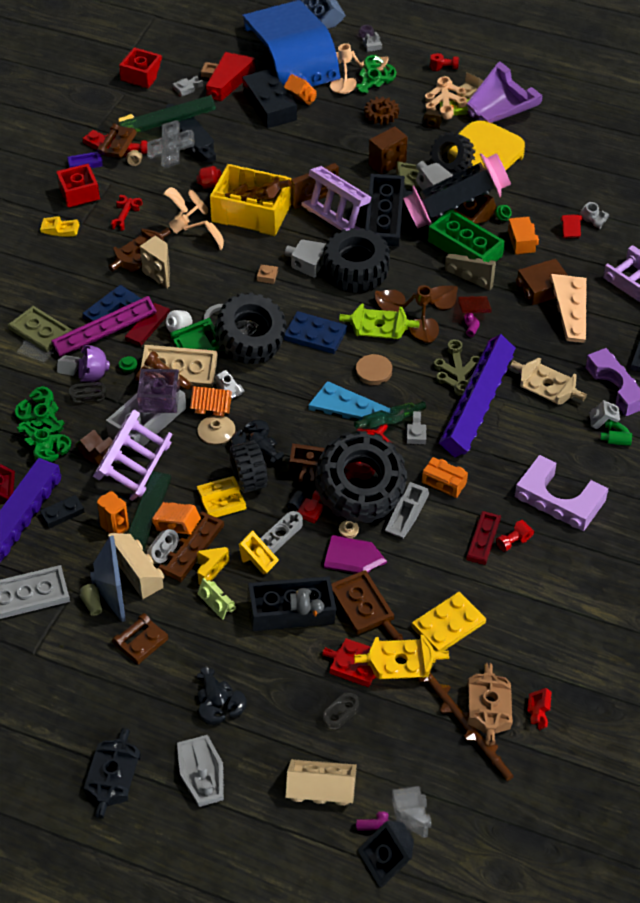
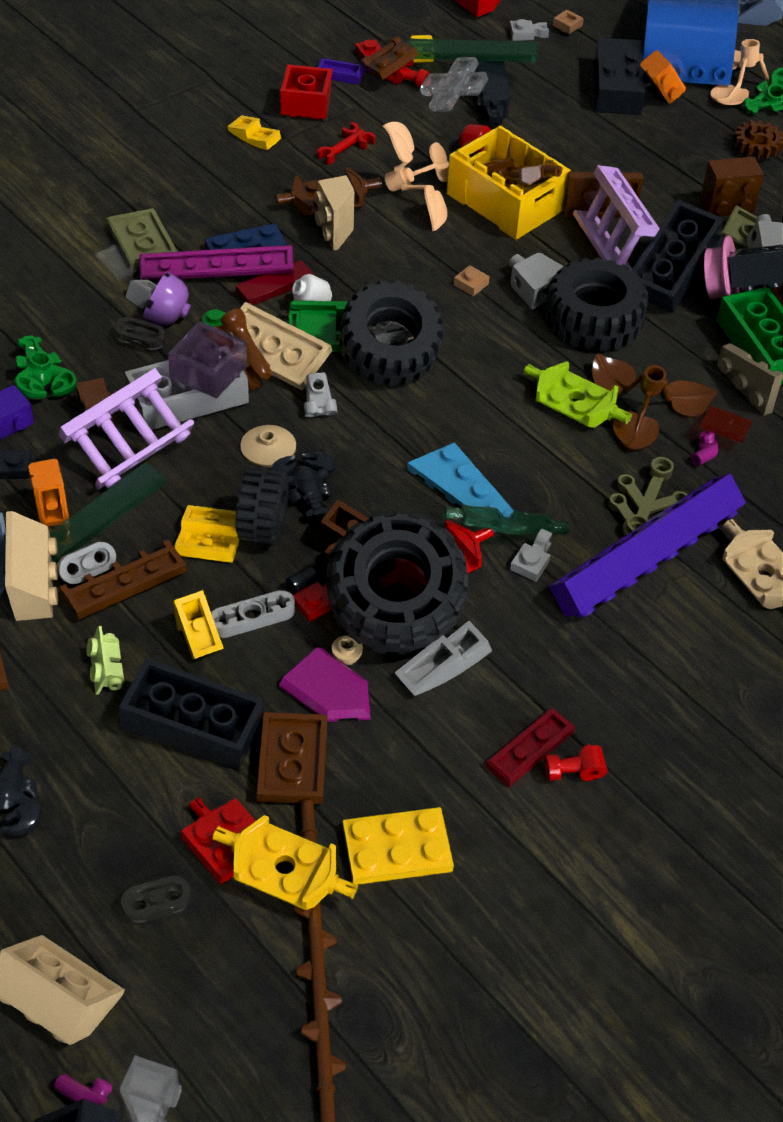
camera: 25 degrees right, 0 degrees up
green animal [15,386,65,434] -> none
tan plate [126,150,143,166] -> none
orange brick [152,502,201,534] -> none
orange brick [190,386,232,417] -> none
yellow slope [197,547,229,585] -> none
red slope [206,52,255,101] -> none
dark blue plate [284,311,347,354] -> none
dark grey animal [290,588,324,617] -> none
medium nougat tile [356,354,392,385] -> none
orange brick [422,457,468,498] -> none
medium nougat plate [467,663,512,745] -> none
lavender arch [515,455,608,532] -> none
red plate [528,688,551,729] -> none

